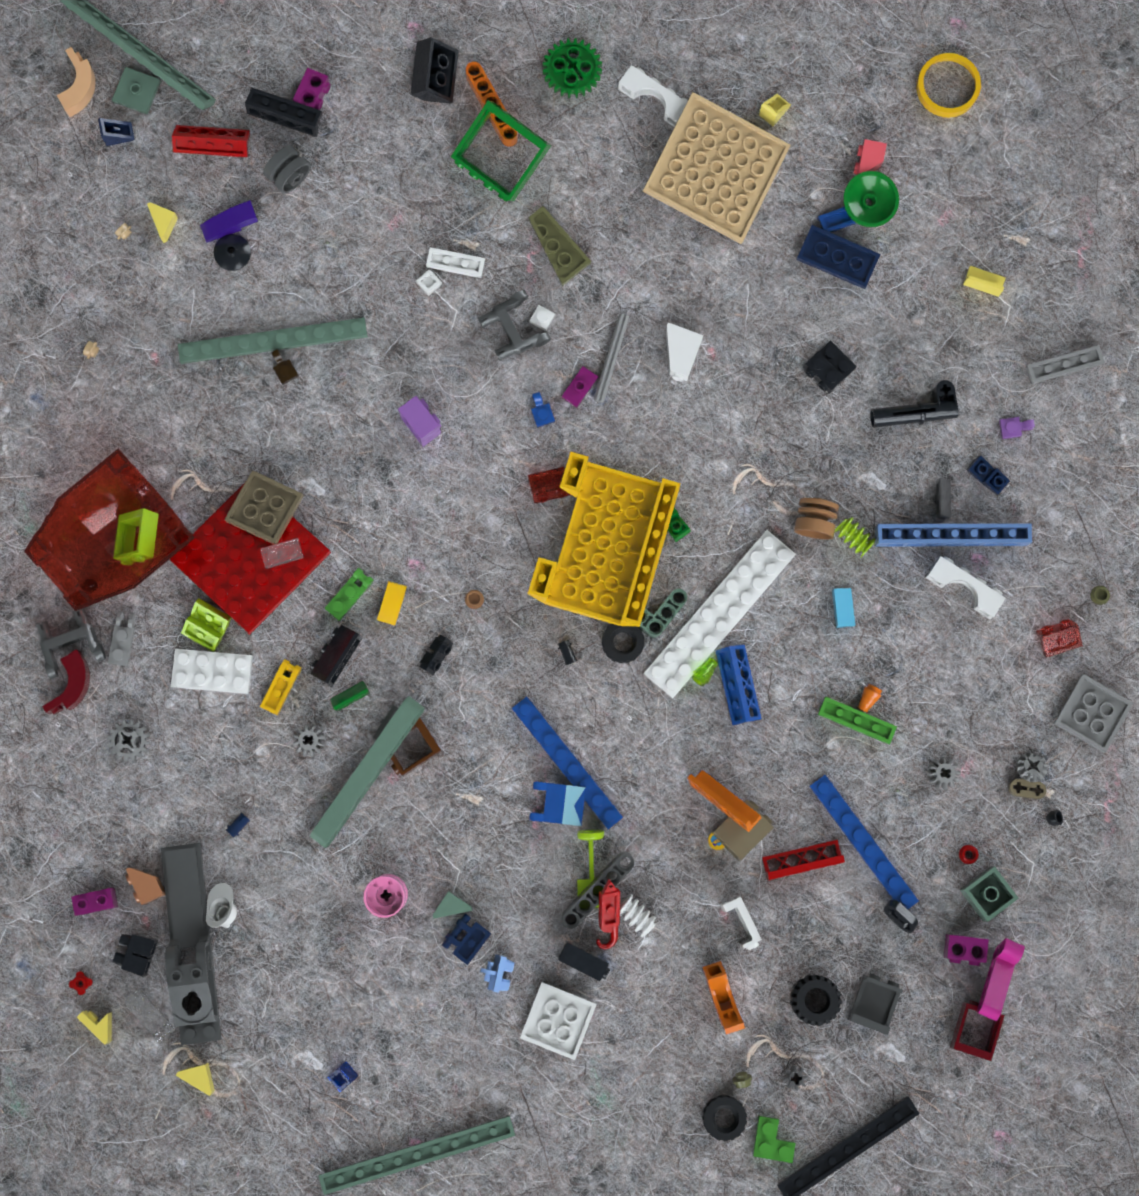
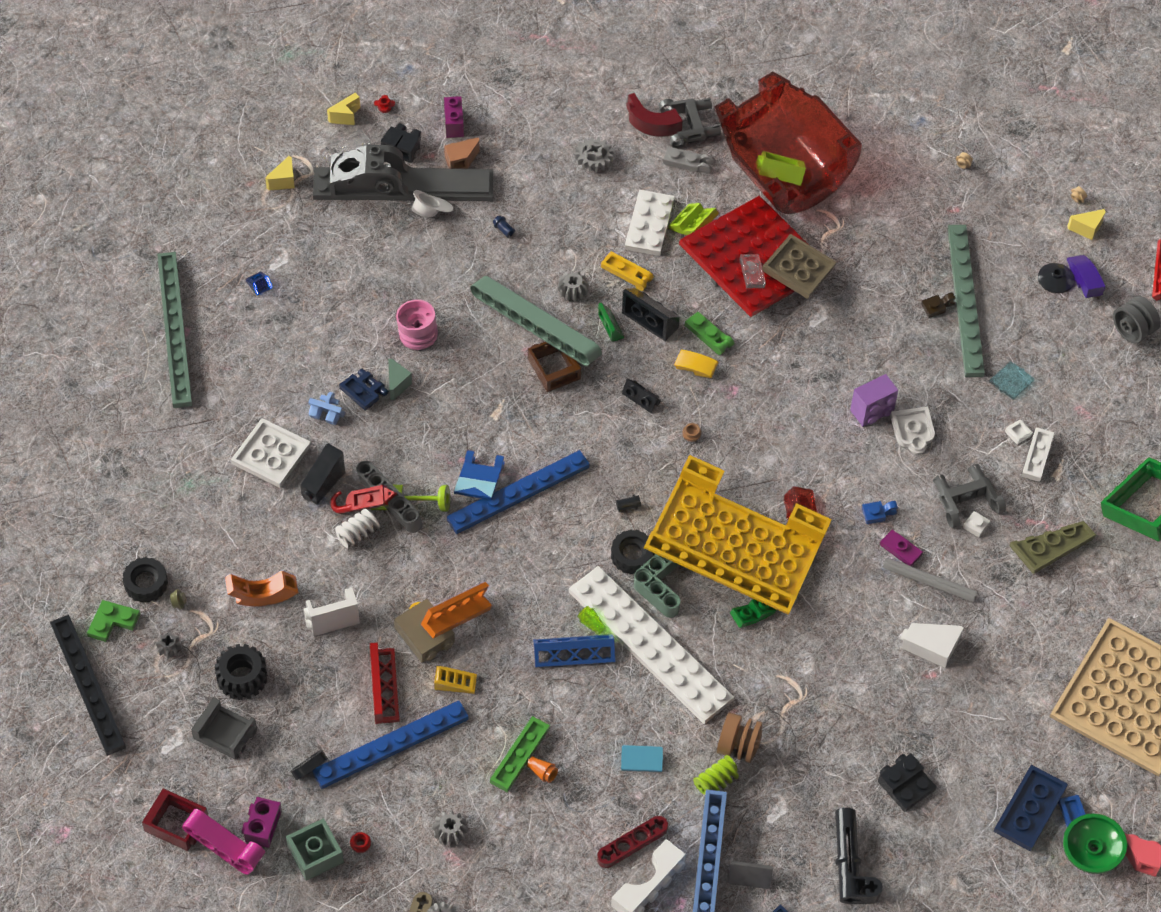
camera: 100 degrees right, 25 degrees down
none -> yellow slope [434,666,477,694]
none -> dark red beam [597,816,668,868]
none -> white plate [890,406,935,454]
none -> clear light blue piece [990,361,1034,400]

